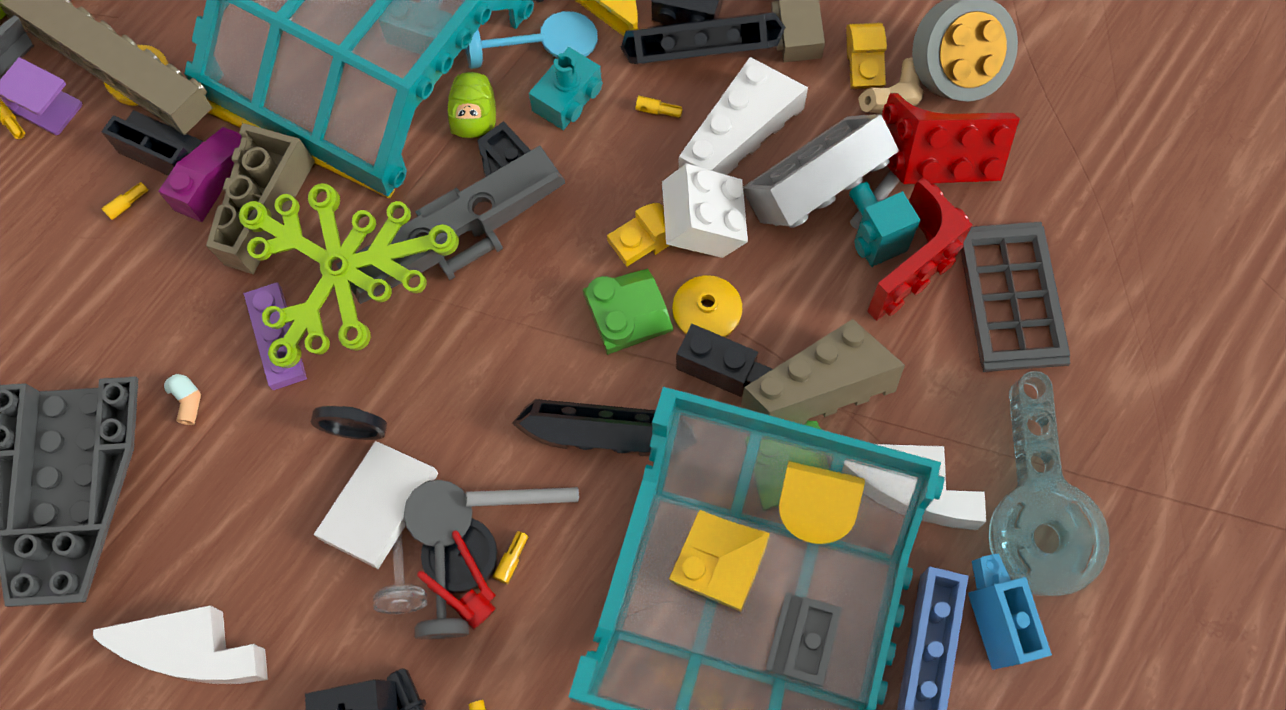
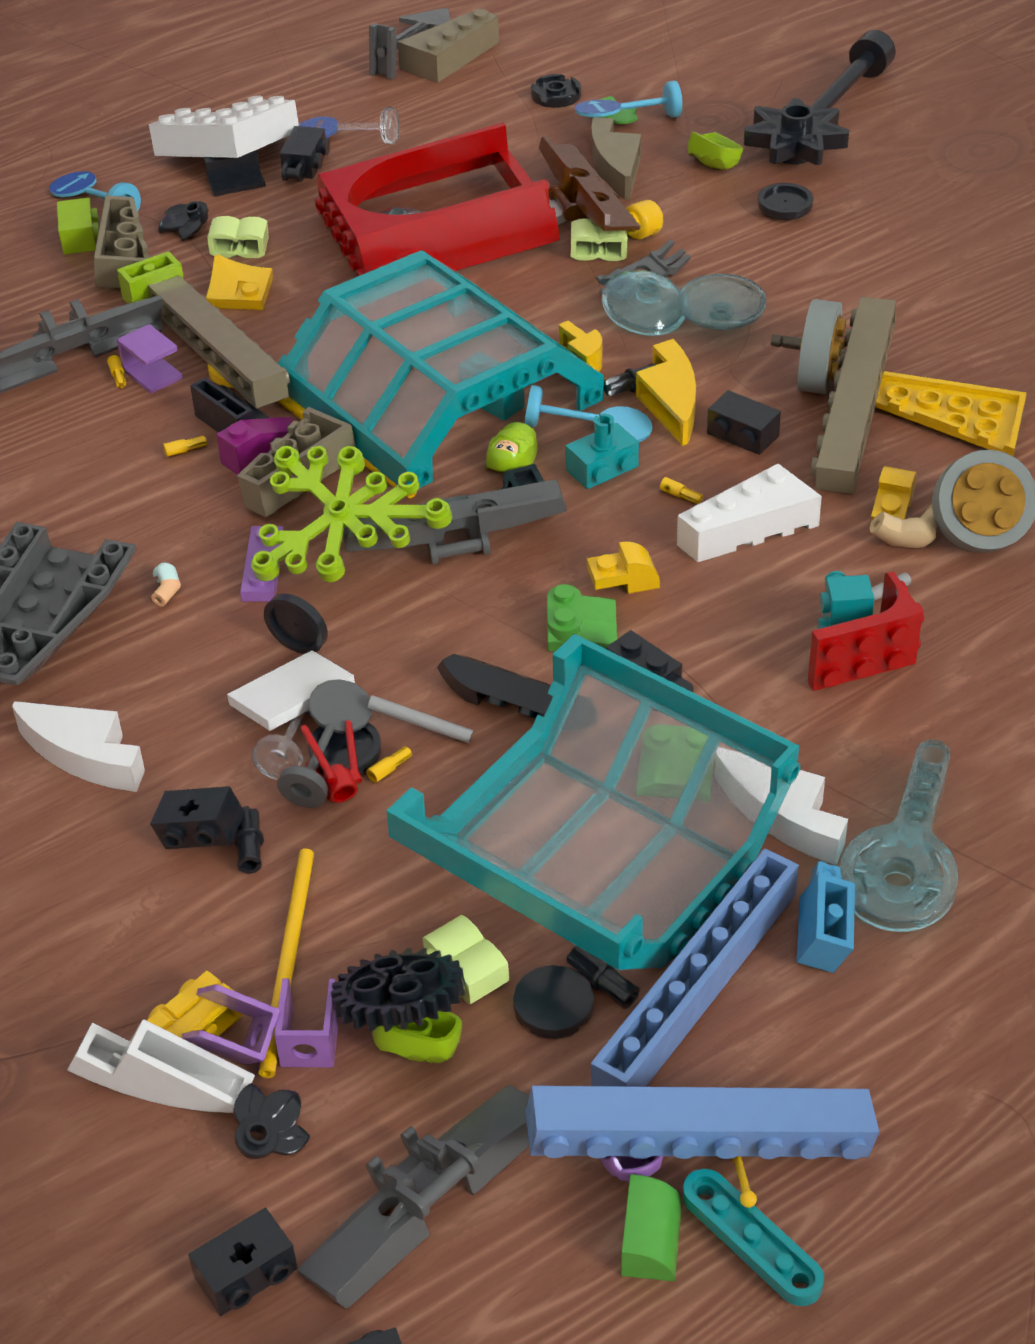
camera: 20 degrees right, 25 degrees down
black brick [621,12,786,64] -> none
white brick [662,163,748,258] -> none
yellow plate [669,510,770,612] -> none
yellow dish [672,275,742,337] -> none
dark tan wedge [740,319,905,438] -> none
brick [743,114,899,228] -> none
dark grey plate [766,592,842,688] -> none
yellow tile [779,461,865,544] -> none
red bracket [882,93,1020,184] -> none
dark grey piece [960,222,1071,372] -> none

